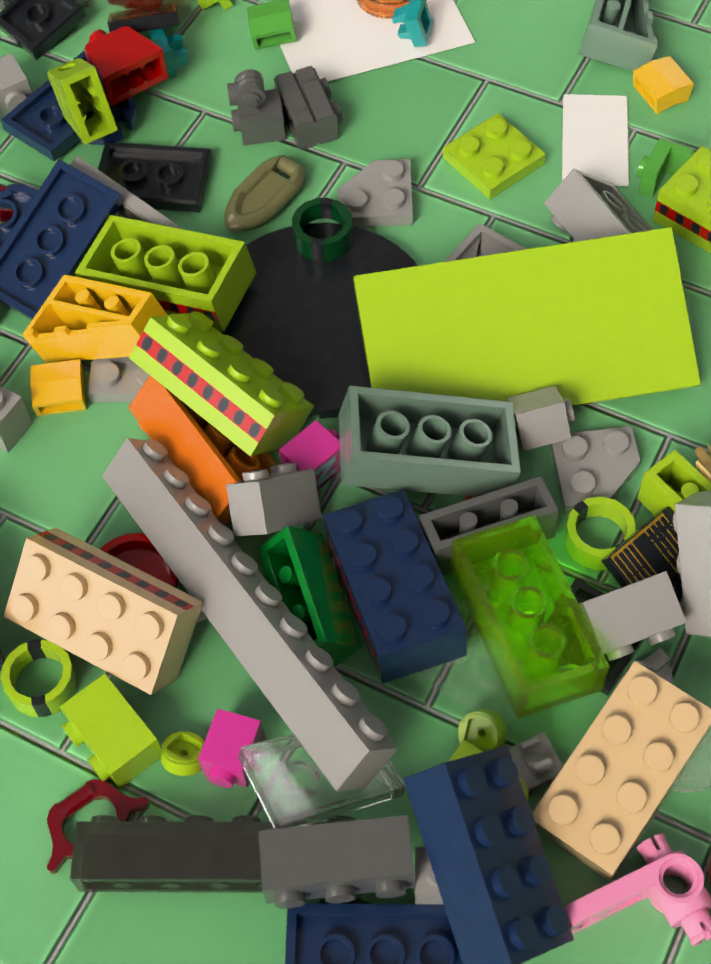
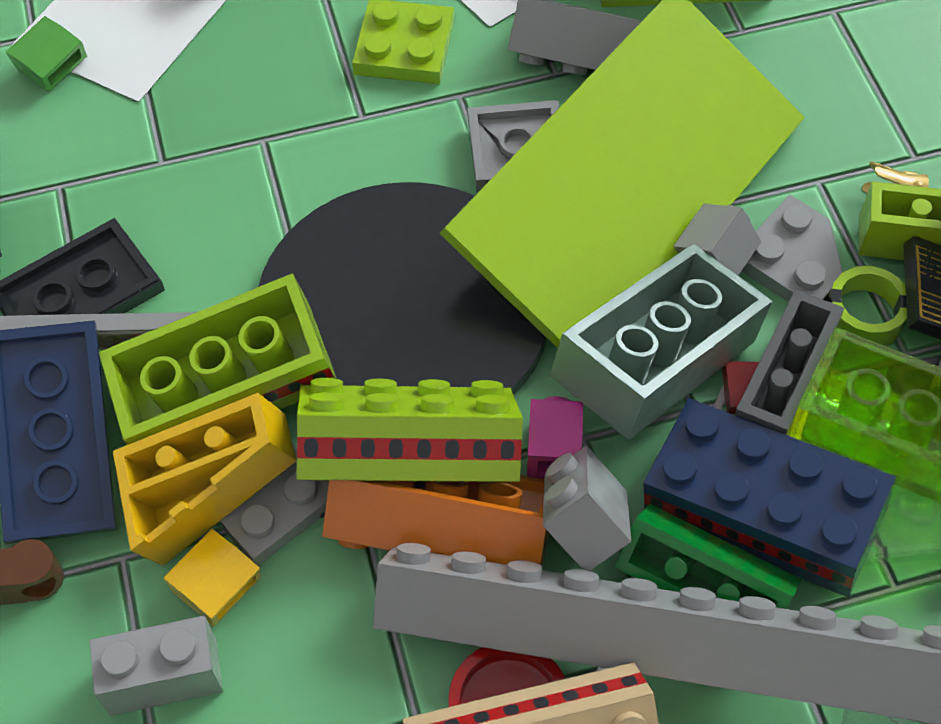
camera: 45 degrees left, 0 degrees up
olive piece [224,155,306,232] -> none
dark grey brick [227,69,286,146] -> none
dark grey brick [274,65,343,150] -> none
dark green piece [292,198,353,262] -> none
light grey plate [338,159,413,227] -> none

